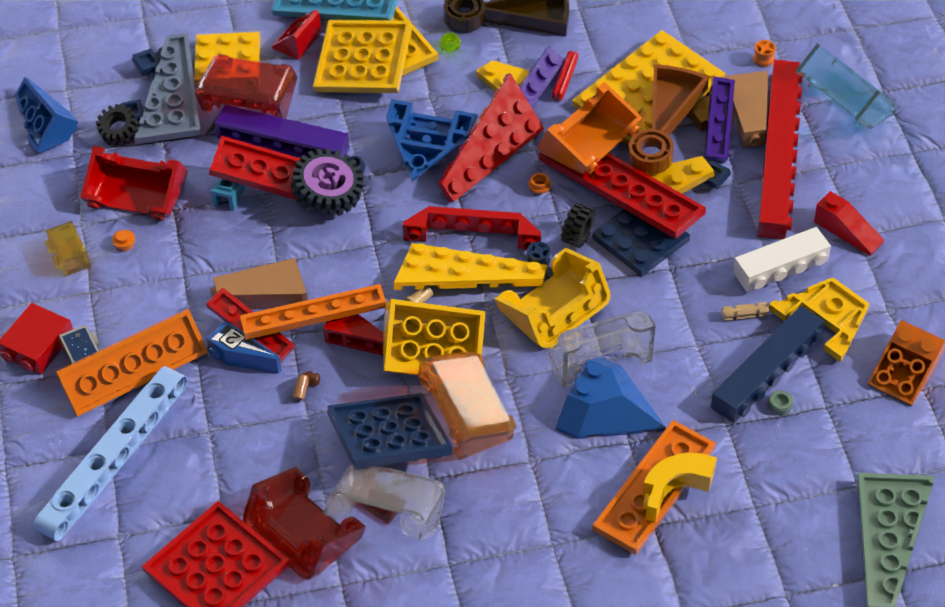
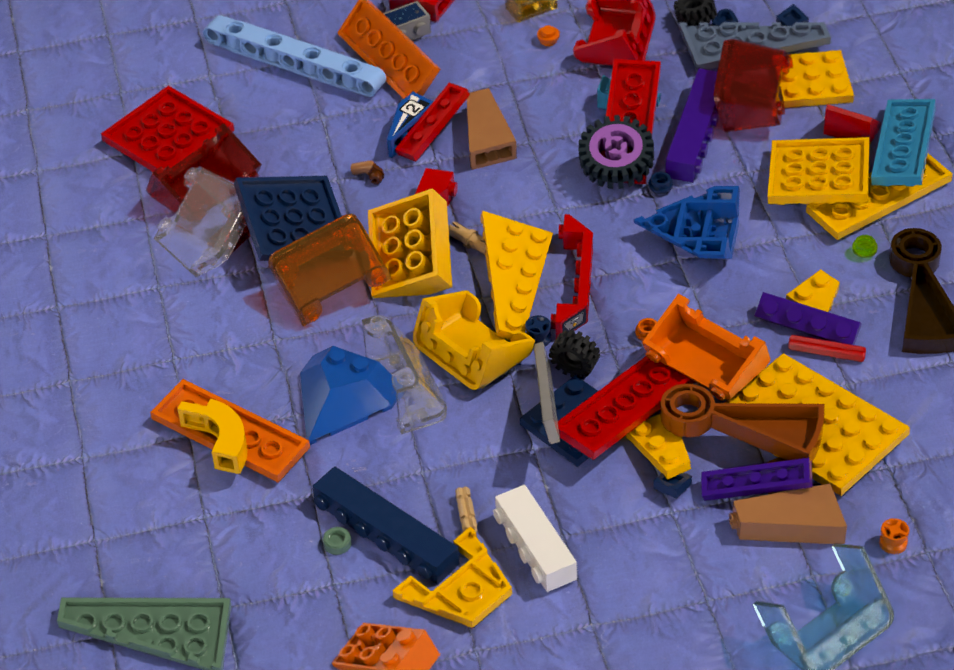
camera: 90 degrees right, 5 degrees down
orange plate [240,284,386,340] -> none
wing [438,73,545,203] -> none
red brick [757,59,803,240] -> none
red slope [814,191,884,256] -> none
none -> light grey tile [534,342,560,444]

